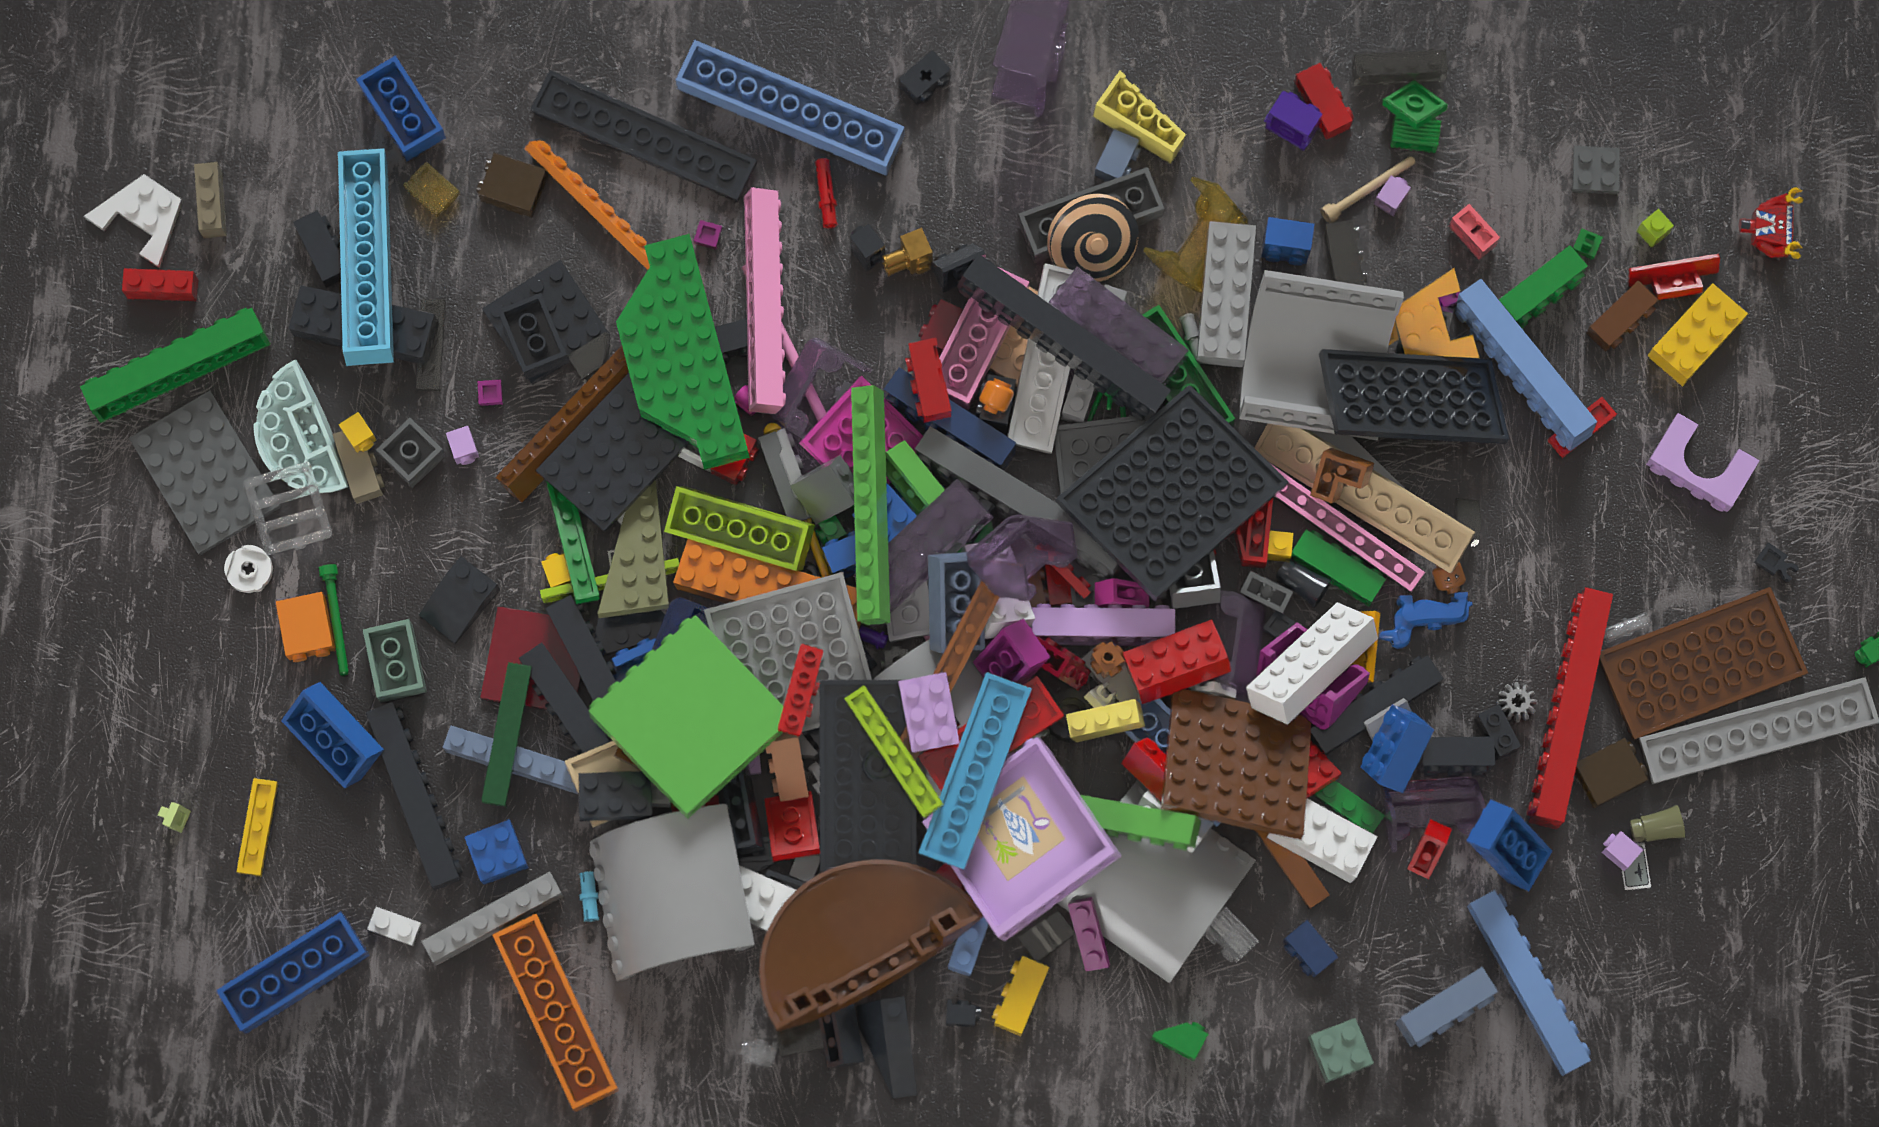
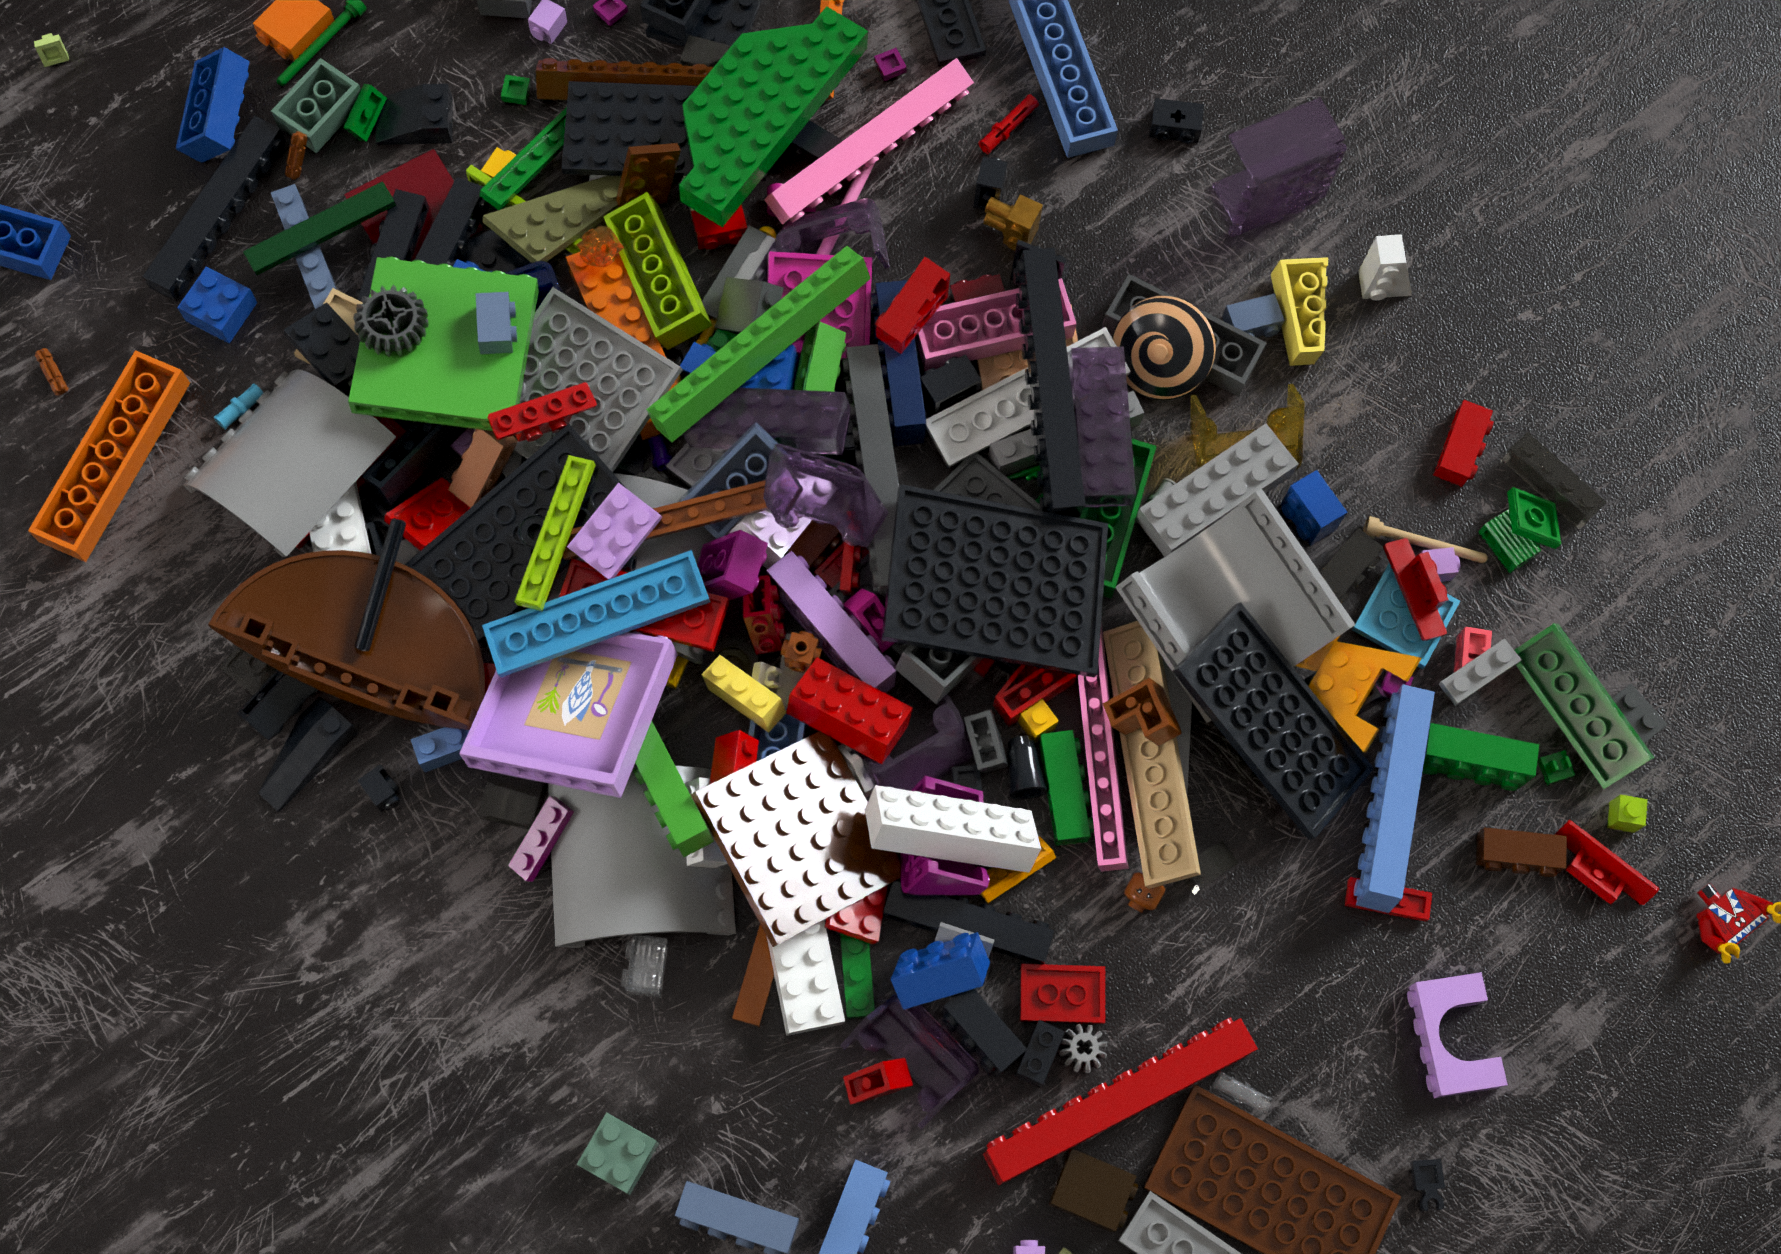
camera: 45 degrees right, 5 degrees down
yellow plate [237,778,278,876] -> none
white plate [367,907,422,946] -> none
light grey brick [422,872,563,966] -> none
clear brick [740,1038,778,1069] -> none
orange head [979,378,1014,414] -> none
yellow brick [992,956,1049,1036] -> none
green slope [1151,1022,1208,1062] -> none
dark purple brick [1264,91,1322,151] -> none
dark blue brick [1283,920,1338,978] -> none
blue animal [1378,592,1473,649] -> none
blue brick [1466,800,1552,891] -> none
yellow brick [1648,283,1748,386] -> none
none -> dark orange axle [35,348,68,396]
none -> dark orange axle [285,131,307,180]
none -> green plate [343,84,387,142]
none -> dark grey gear [353,285,429,357]
none -> black axle [355,518,406,652]
none -> sand blue brick [475,292,518,354]
none -> green plate [501,75,531,105]
none -> clear orange brick [577,226,624,267]
none -> reddish brown plate [616,143,681,207]
none -> red plate [1020,964,1105,1024]
none -> medium azure plate [1352,563,1460,669]
none -> white wedge [1358,235,1412,300]
none -> red bracket [1383,538,1449,641]
none -> light grey plate [1439,638,1521,706]
none -> green brick [1514,623,1654,789]

